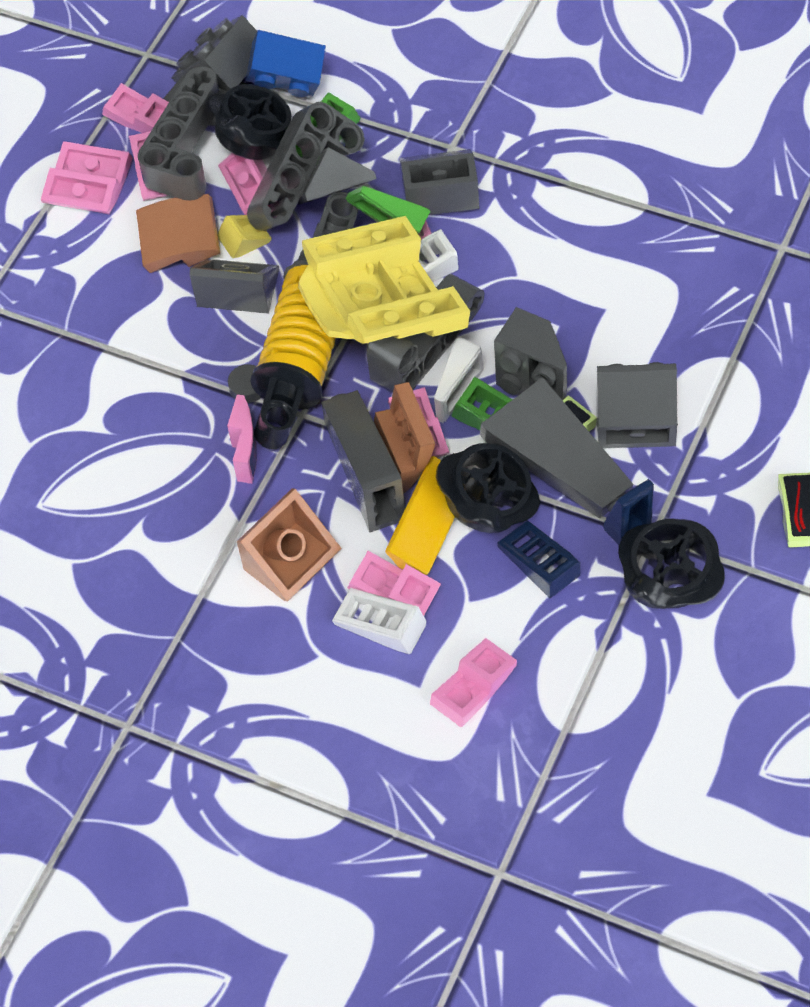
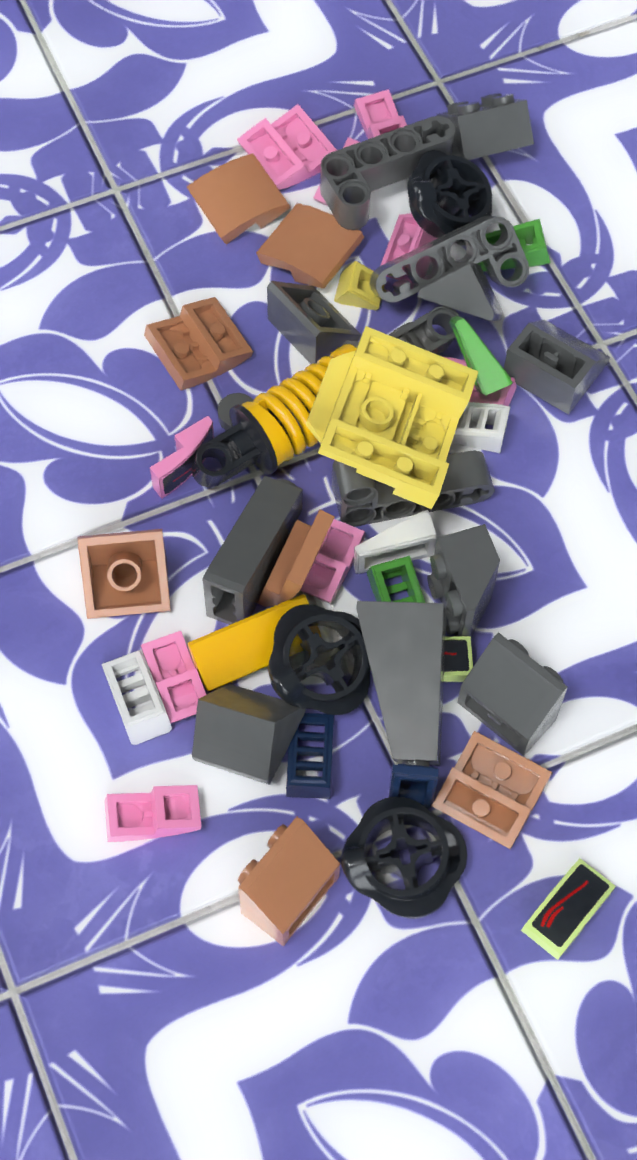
camera: 35 degrees right, 5 degrees up
blue brick [246,30,326,97] -> none
none -> nougat slope [144,297,253,391]
none -> nougat slope [187,153,291,245]
none -> dark grey slope [192,684,306,785]
none -> nougat slope [237,816,340,947]
none -> nougat slope [432,731,552,850]

